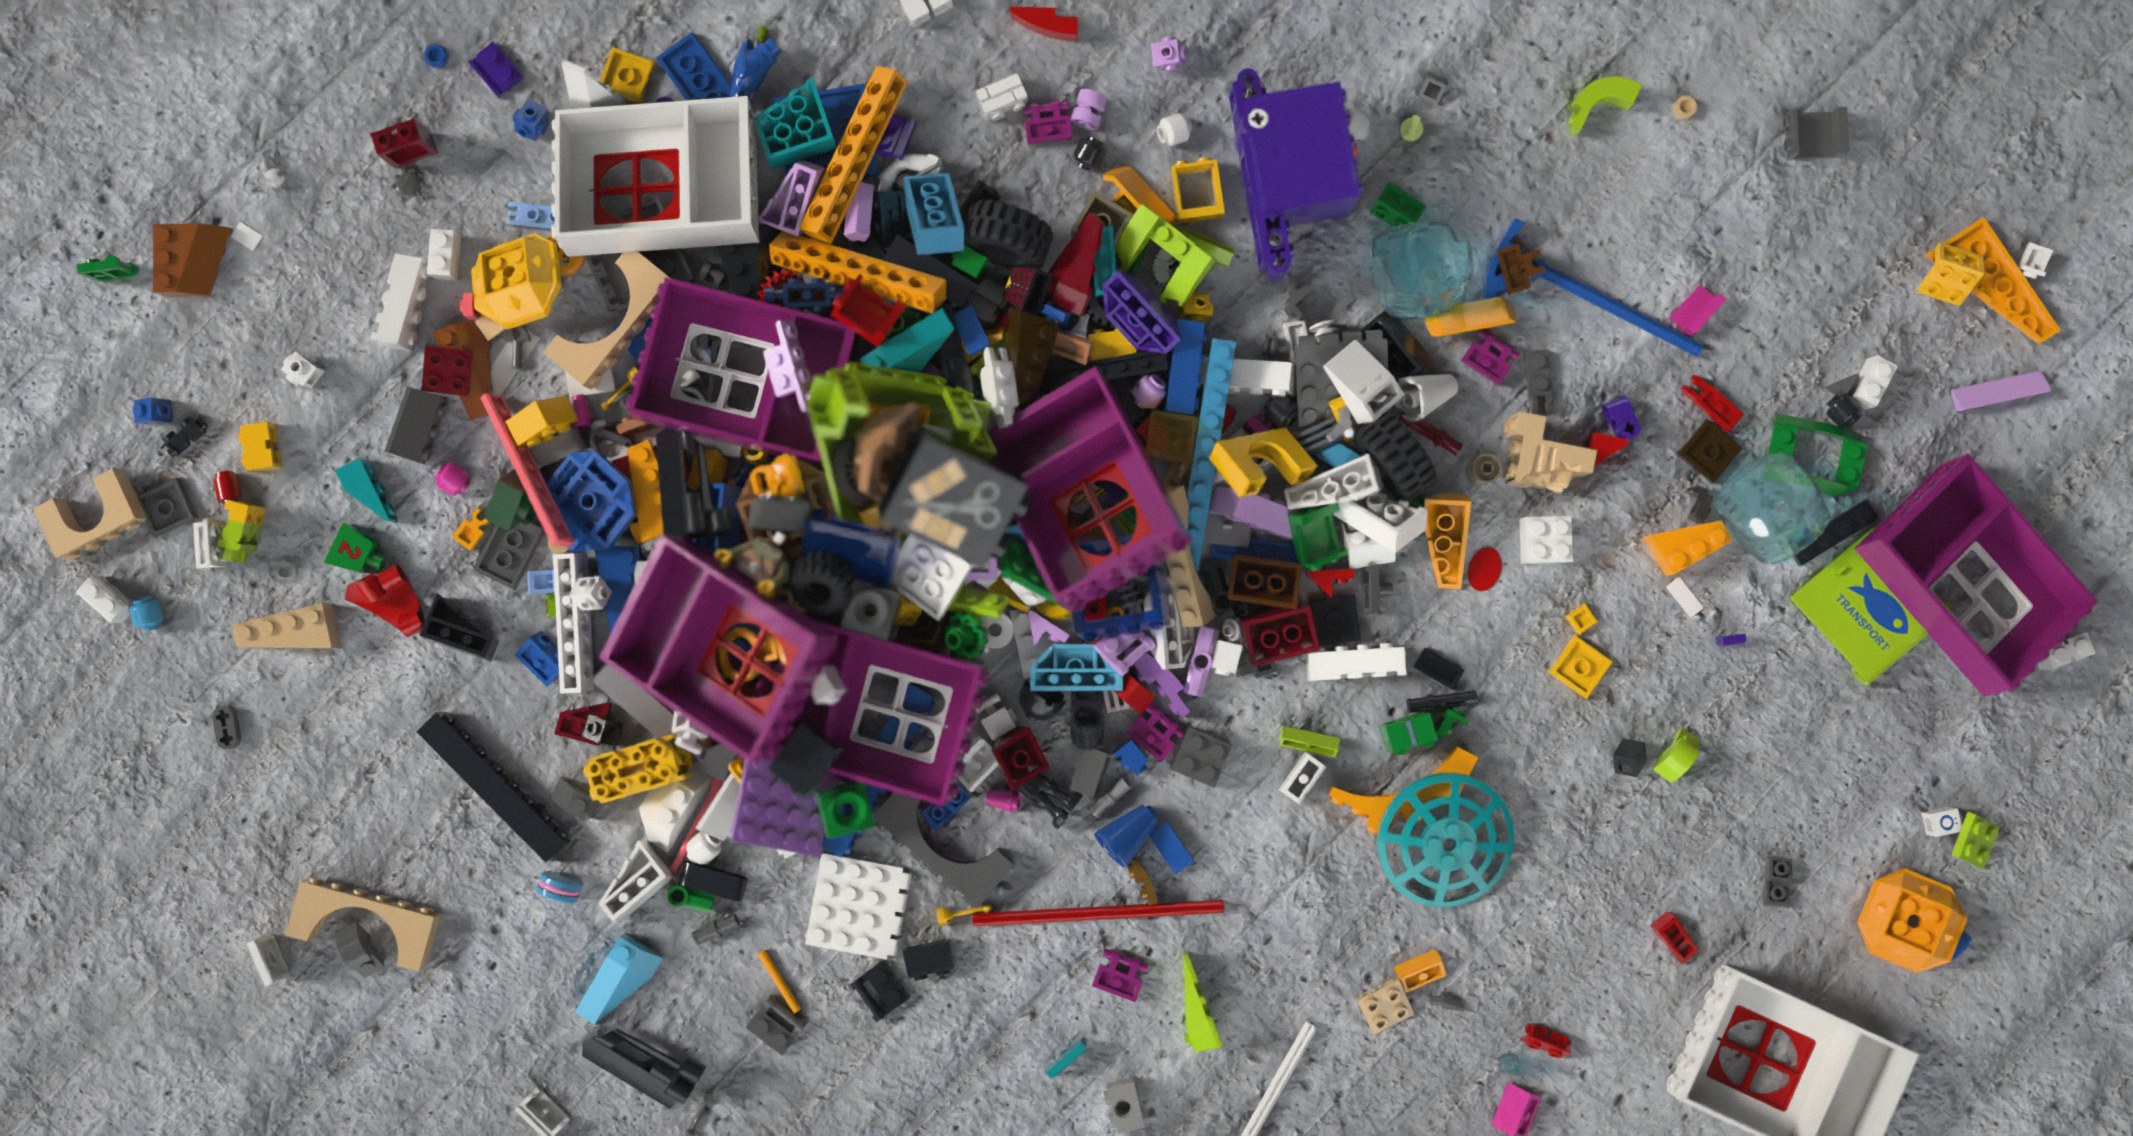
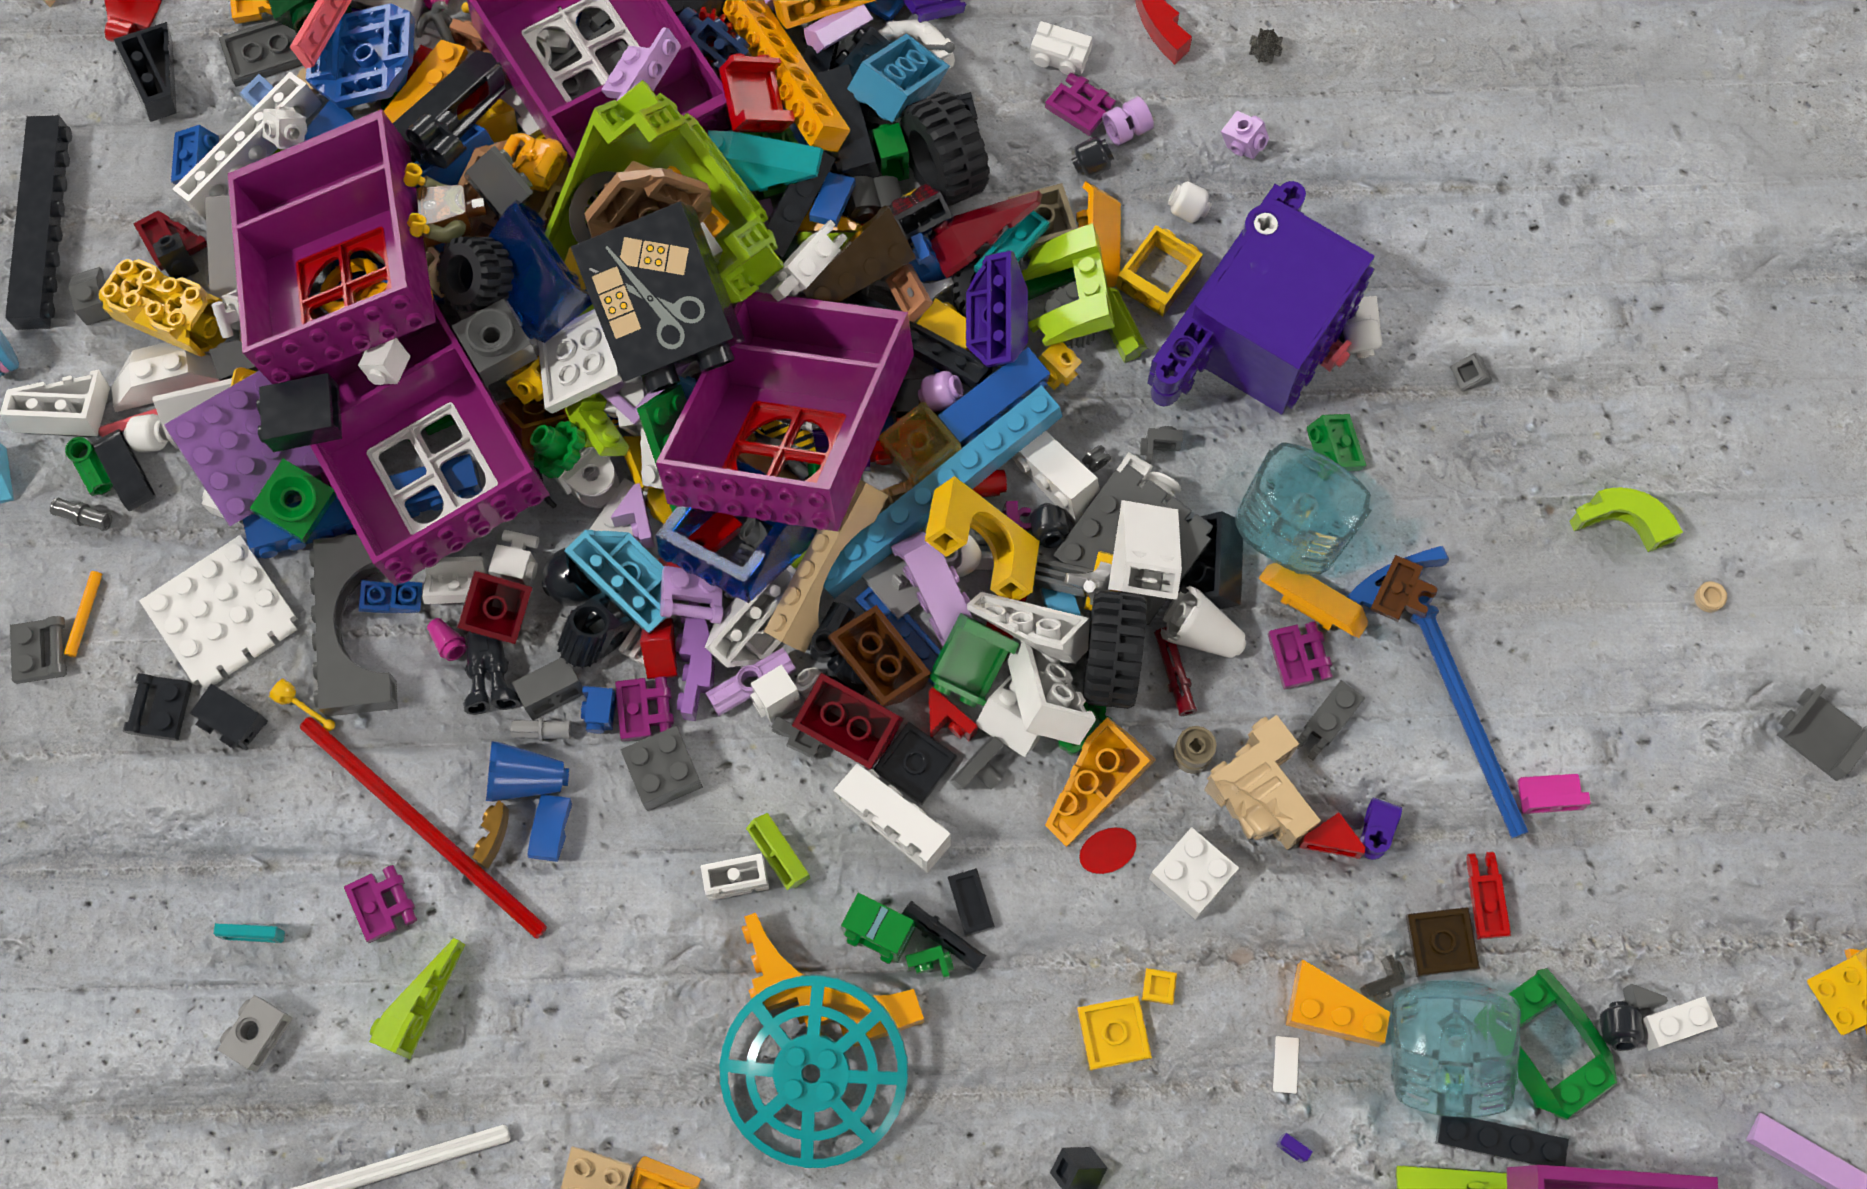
camera: 45 degrees right, 15 degrees down
yellowish green plate [1400,115,1423,141] -> none

